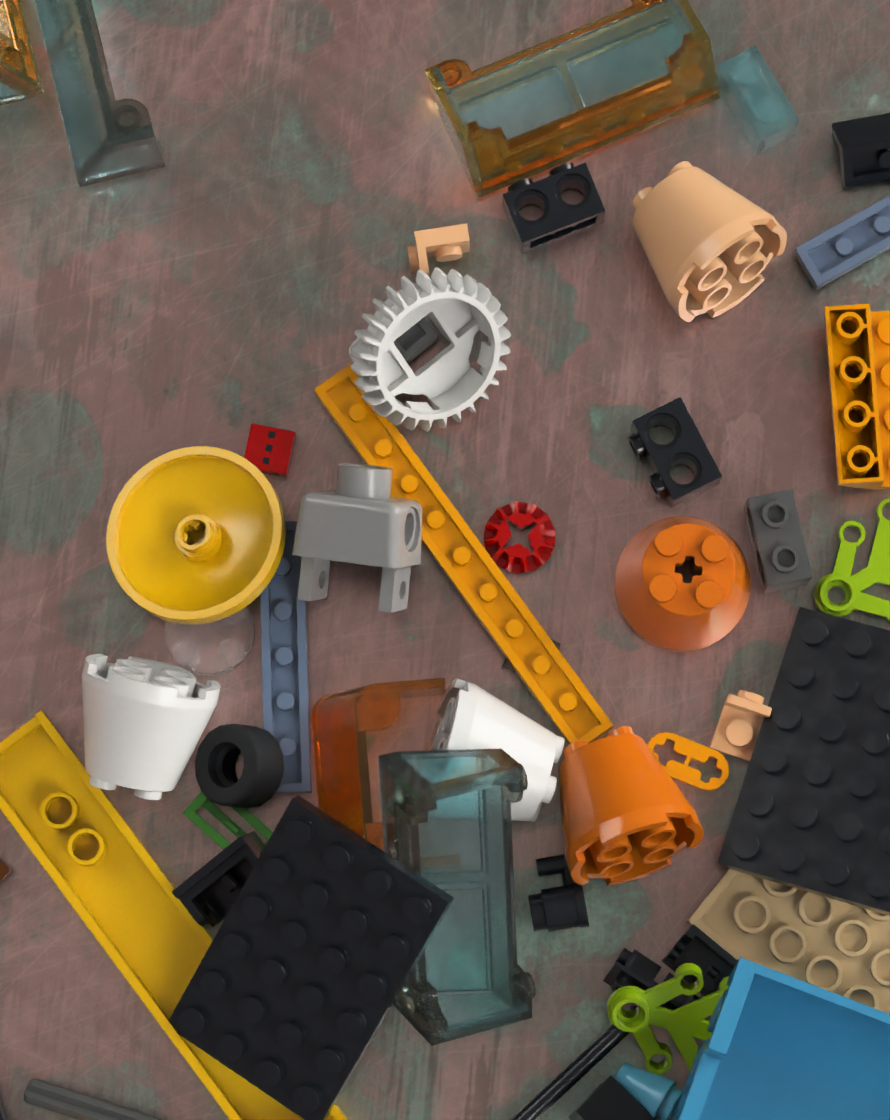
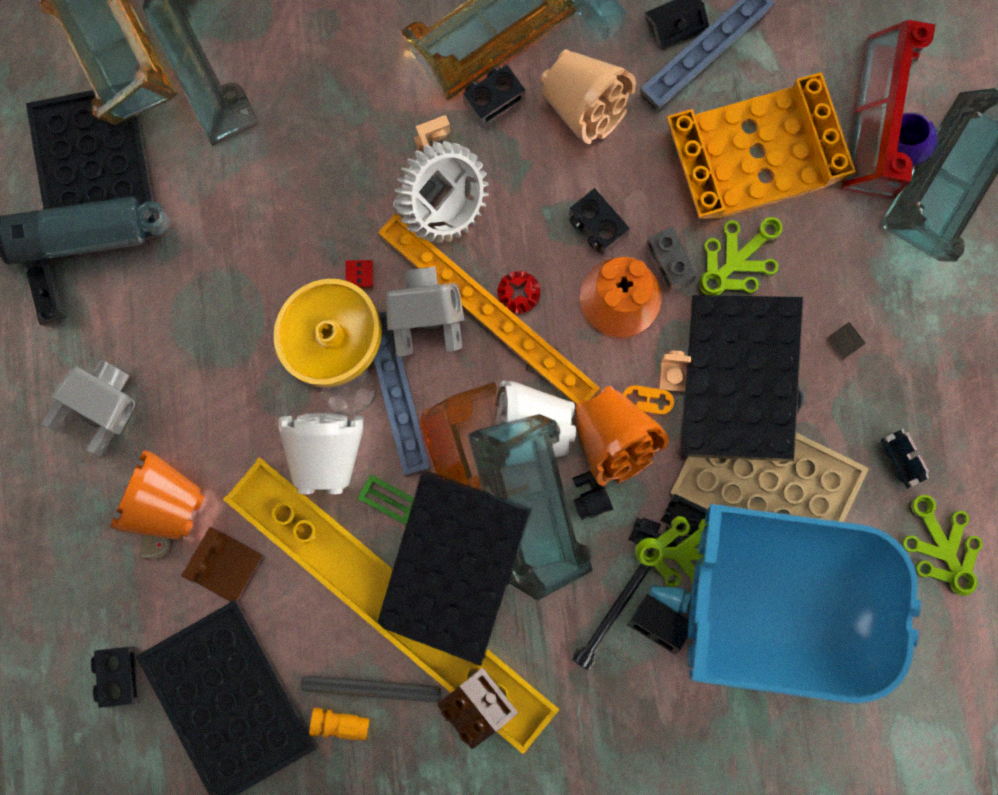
camera: 15 degrees left, 0 degrees up
black hinge [172,831,265,927] -> none
black tyre [195,724,284,808] -> none

